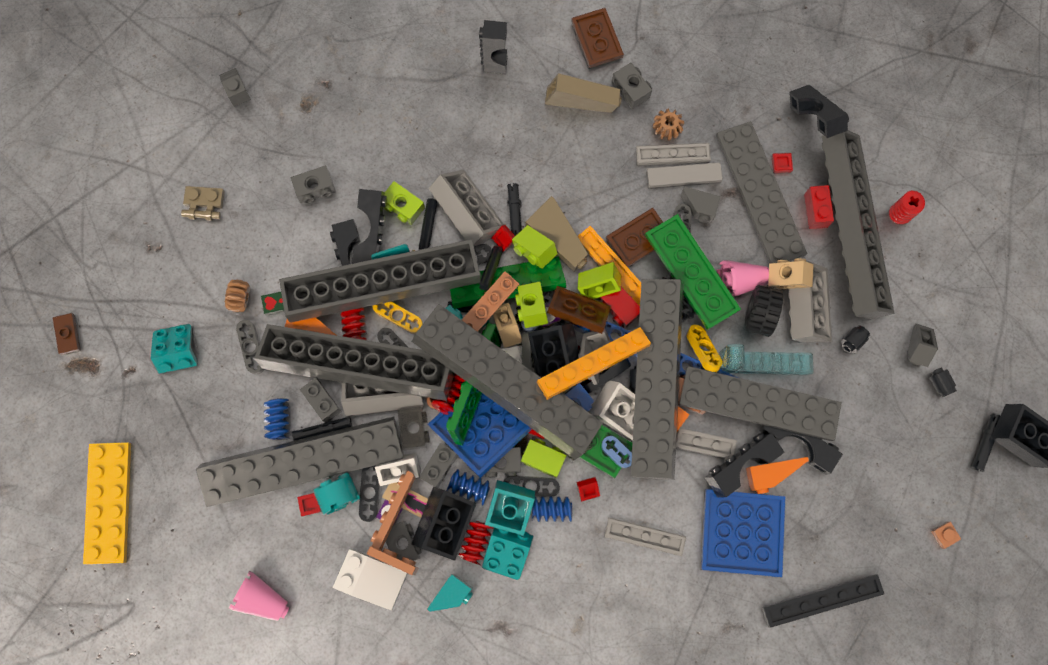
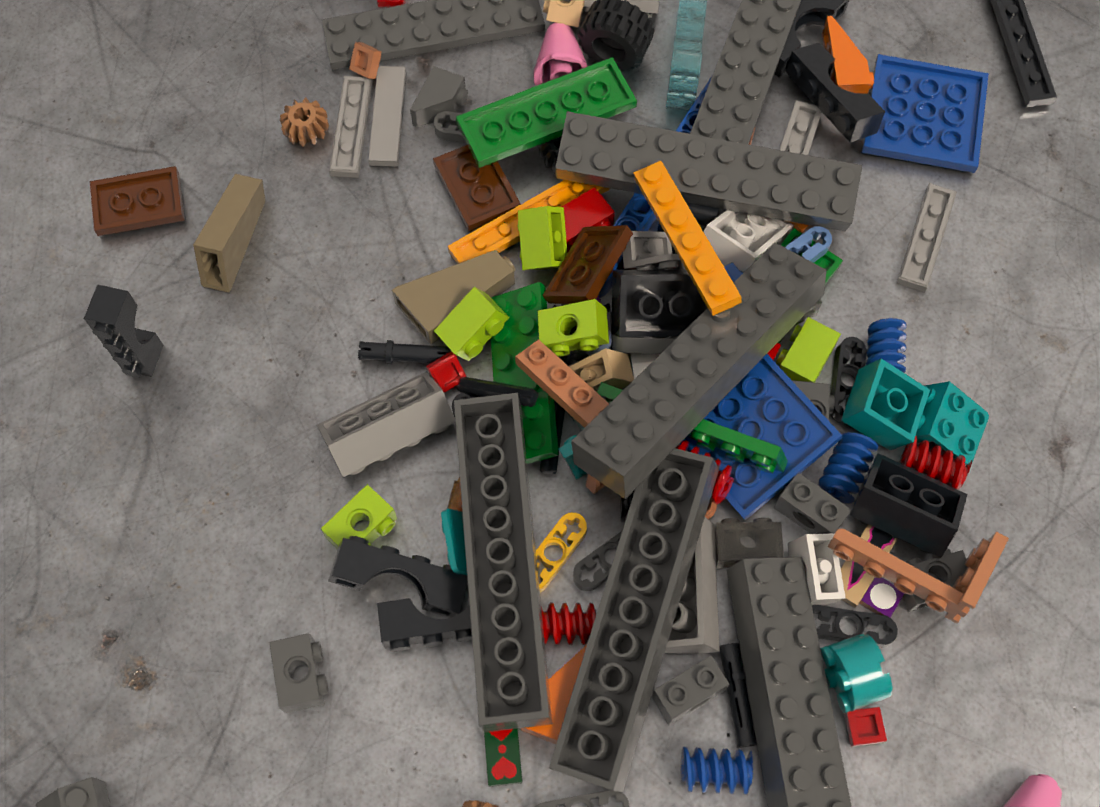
camera: 80 degrees left, 10 degrees down
white slope [333,549,407,610] -> none
black axle [418,198,437,250] -> none
teal slope [427,574,473,612] -> none
red plate [576,477,600,502] -> none
dark grey brick [612,62,652,109] -> none
yellow beam [686,325,723,373] -> none
none -> nougat plate [349,42,382,79]

